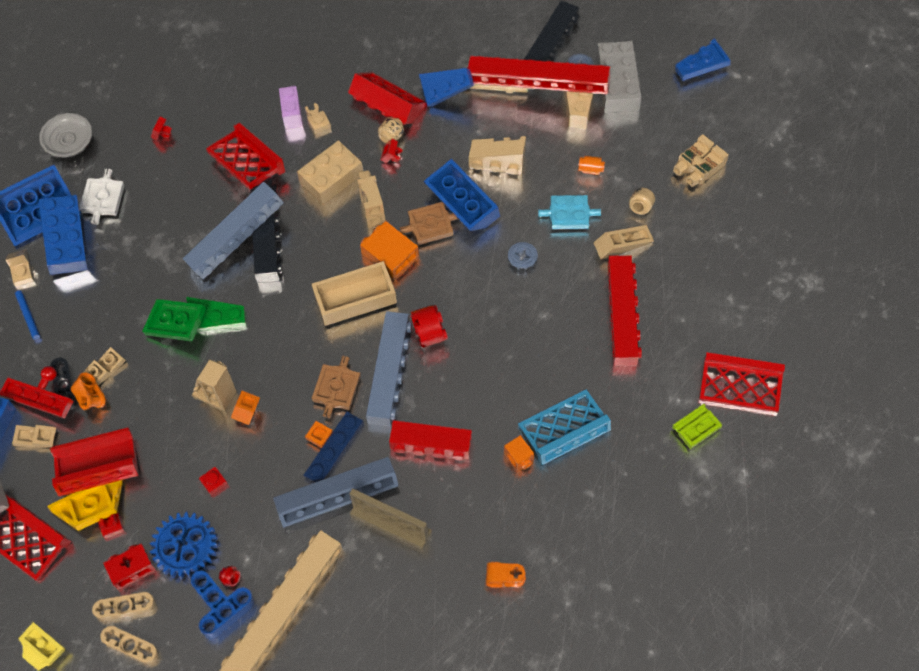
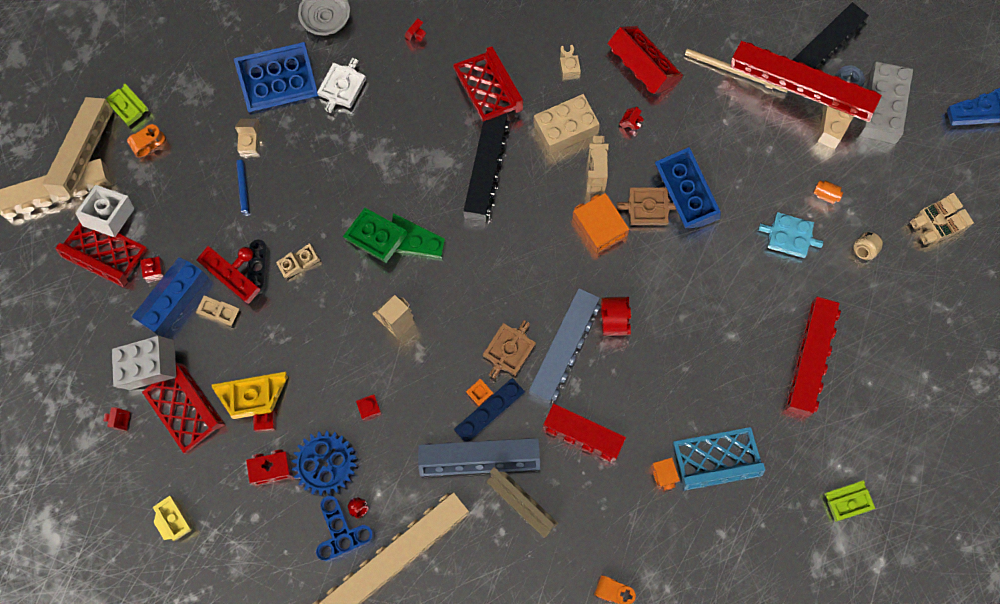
camera: 20 degrees right, 10 degrees up
blue brick [39,195,88,275] -> none
red panel [50,427,139,496] -> none
orange piece [71,372,105,410] -> none
tan beam [92,592,155,621] -> none
tan beam [101,626,159,665] -> none
sand blue brick [183,182,284,279] -> none
orange brick [231,391,260,425] -> none
lavender brick [279,86,303,129] -> none
tan piece [311,261,397,326] -> none
tan head [378,117,404,143] -> none
blue wing [419,68,474,107] -> none
tan wedge [469,136,526,174] -> none
sand blue gear [508,242,538,270] -> none
tan slope [594,225,654,259] -> none
red fence [699,352,785,413] -> none

